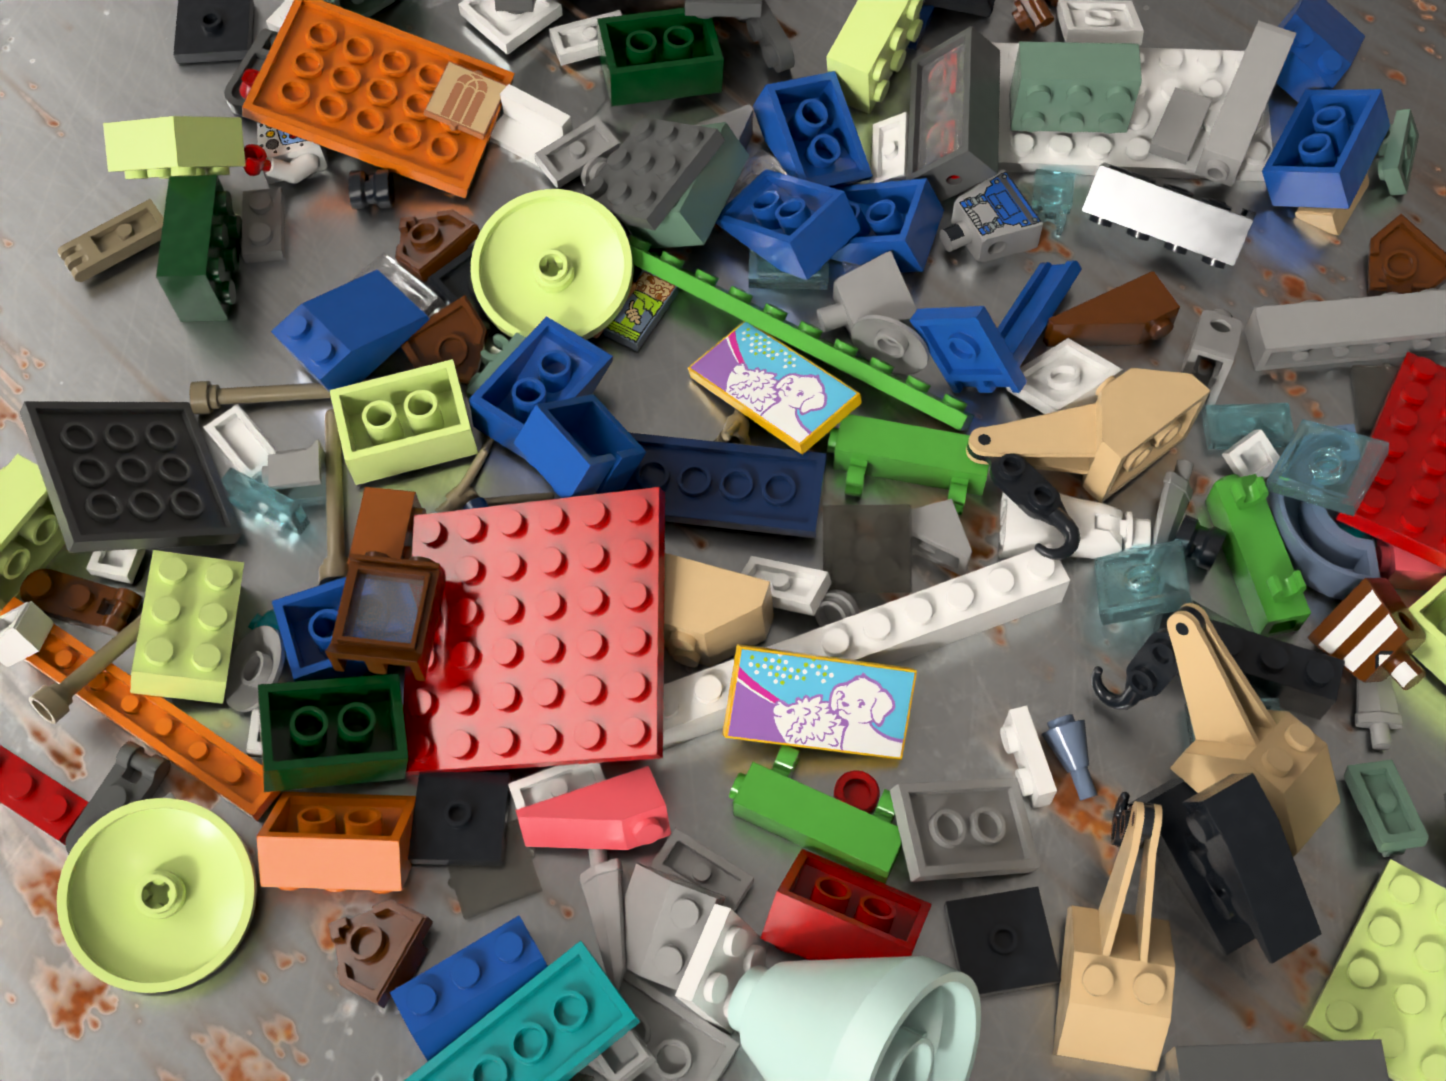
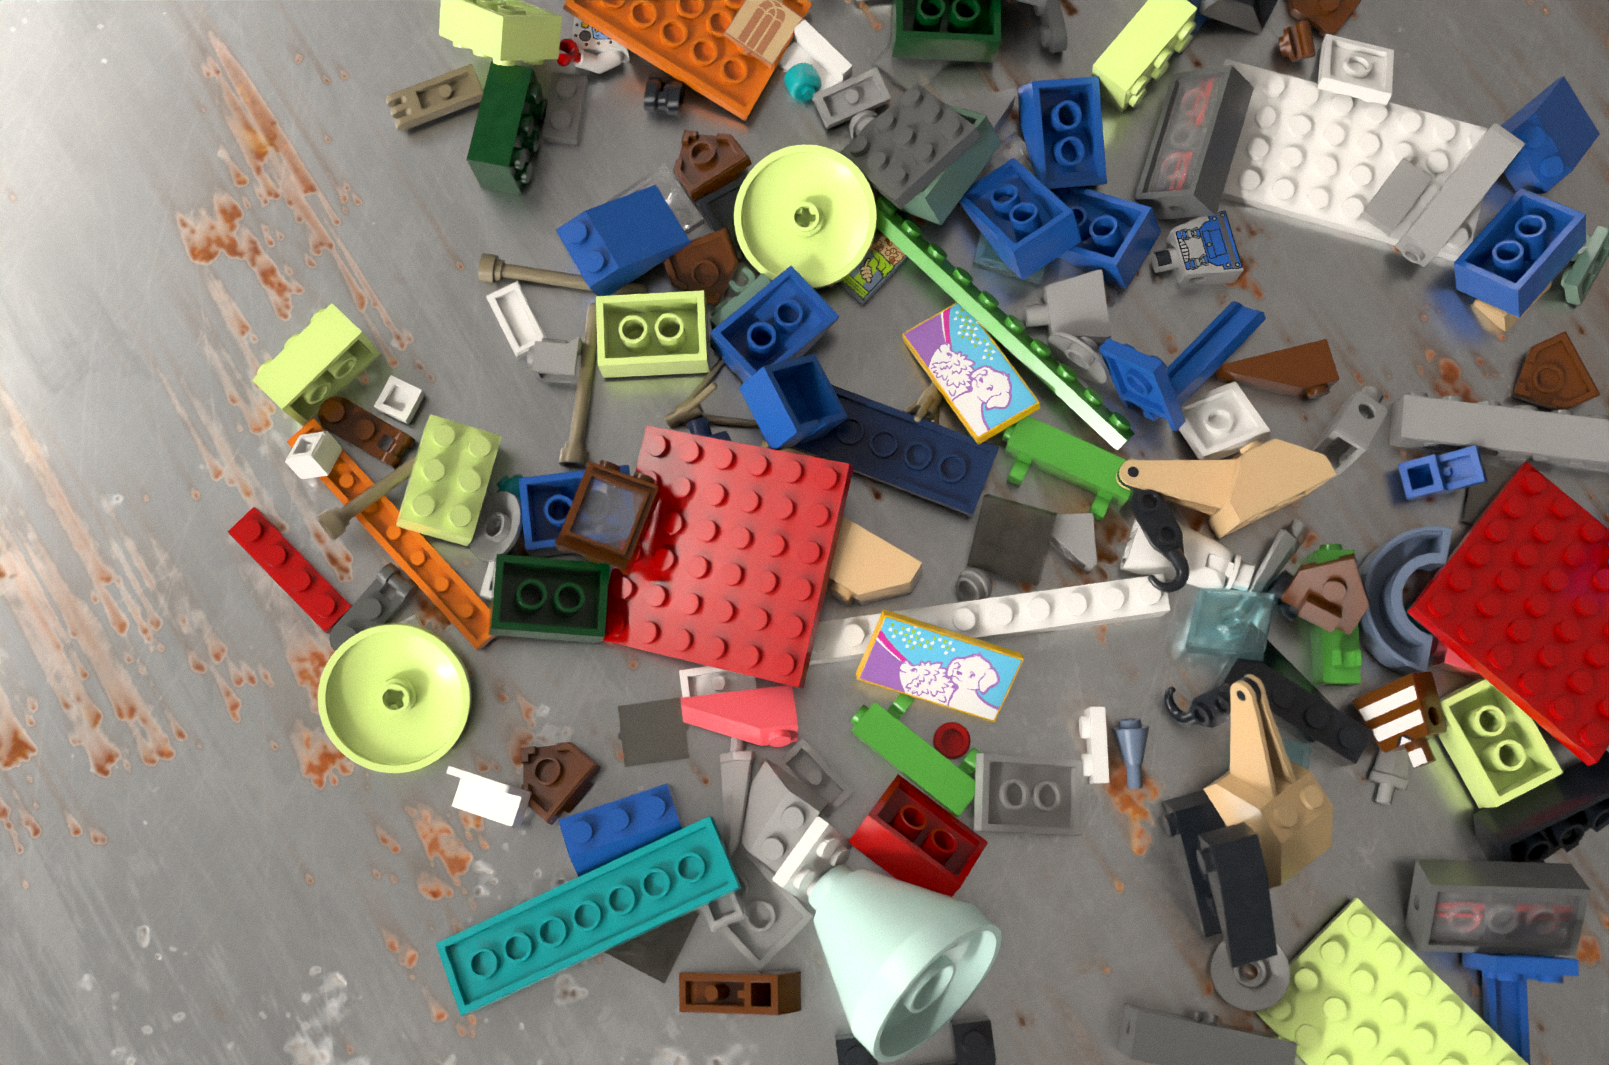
camera: 15 degrees right, 15 degrees up
dark grey plate [20,401,242,553] -> none
clear light blue plate [220,467,310,536] -> none
orange slope [256,792,416,894] -> none
dark orange brick [347,487,427,567] -> none
black plate [408,772,512,866] -> none
white plate [741,556,832,616] -> none
white plate [870,112,909,183] -> none
black plate [944,887,1061,997] -> none
sand green brick [1009,41,1142,134] -> none
clear light blue plate [1031,169,1075,236] -> none
tan slope [1053,792,1175,1071] -> none
wedge [1082,162,1257,269] -> none
clear light blue plate [1202,403,1295,450] -> none
white plate [1222,429,1284,479] -> none
clear light blue plate [1267,419,1389,516] -> none
sand green plate [1344,759,1429,857] -> none
none -> white panel [447,766,532,829]
none -> teal piece [784,63,822,102]
none -> light grey dish [1210,941,1290,1011]
none -> reddish brown plate [1281,553,1370,635]
none -> blue brick [1398,445,1488,500]

